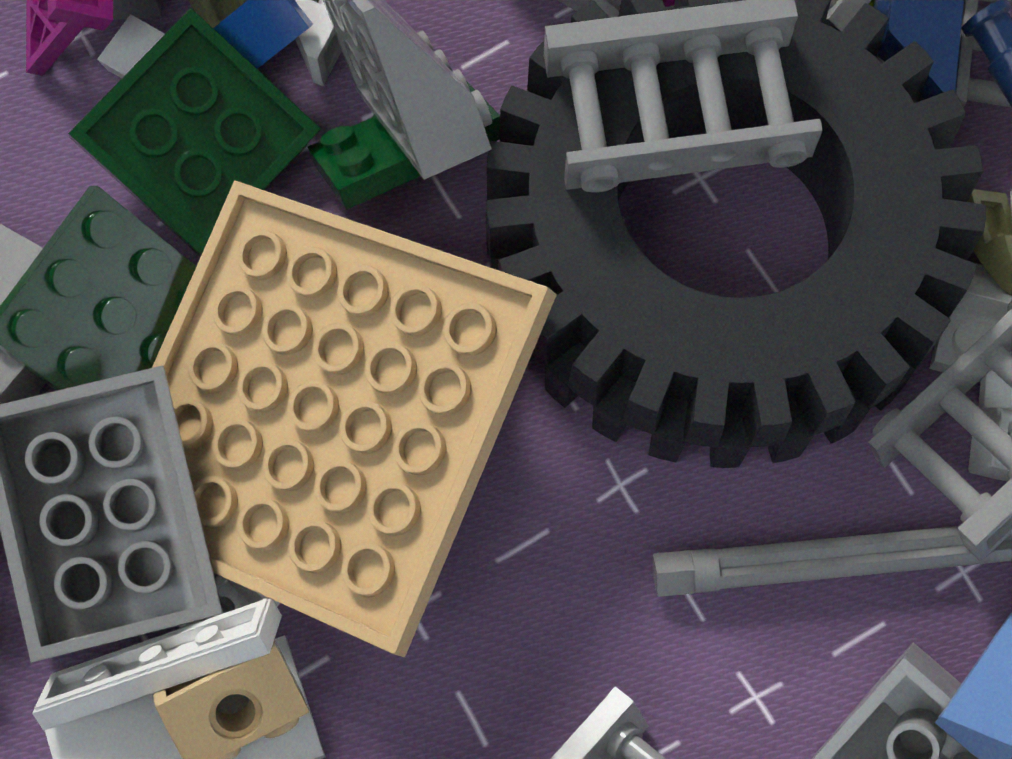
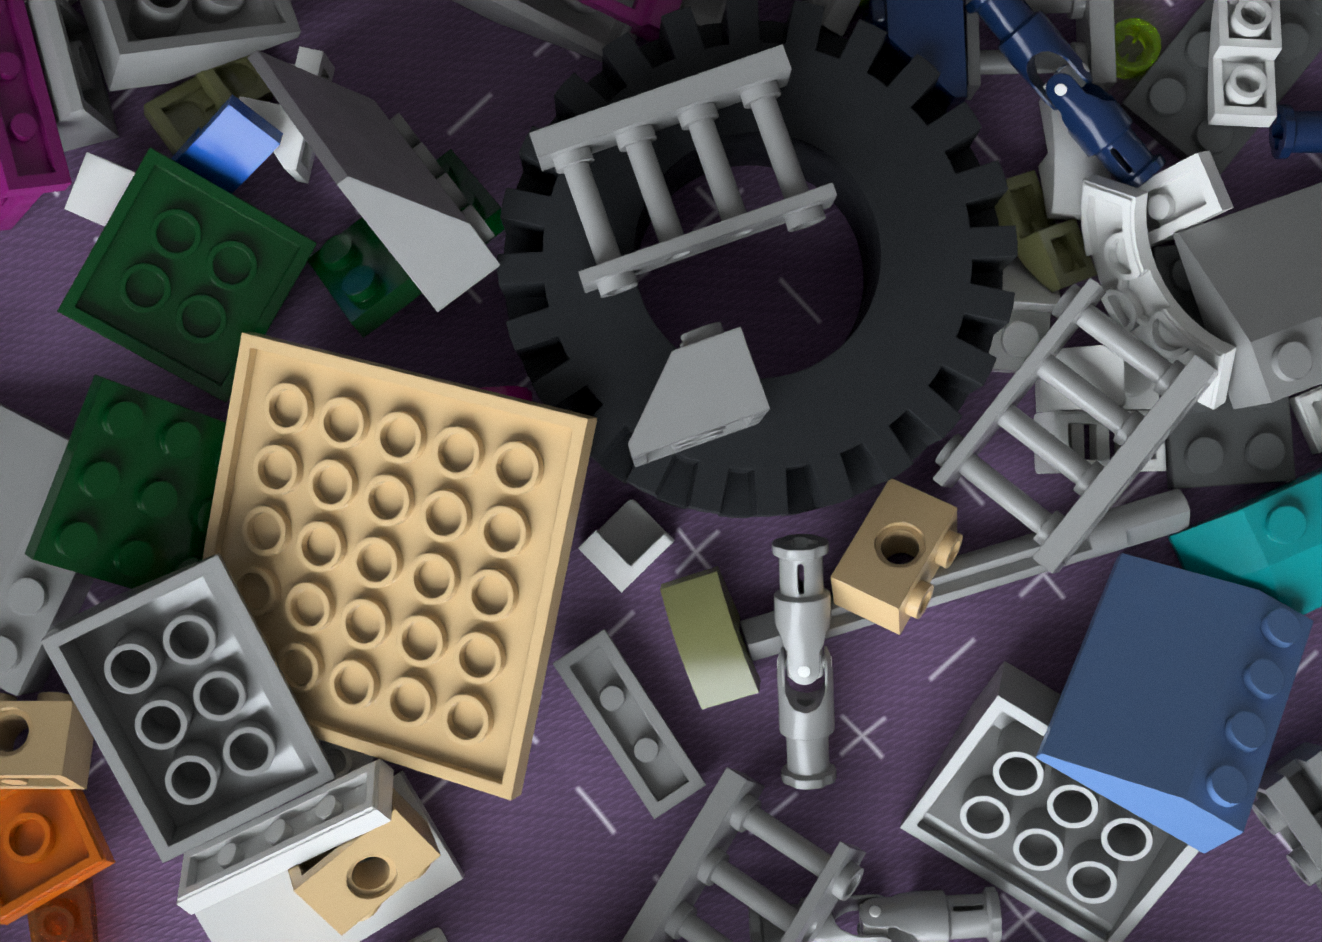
camera: 15 degrees left, 15 degrees up
none -> light grey plate [552,629,706,819]
none -> white panel [578,500,675,593]
none -> light grey slope [628,322,770,468]
none -> olive slope [660,566,761,710]
none -> light grey piece [771,534,837,790]
none -> tan brick [831,478,963,635]

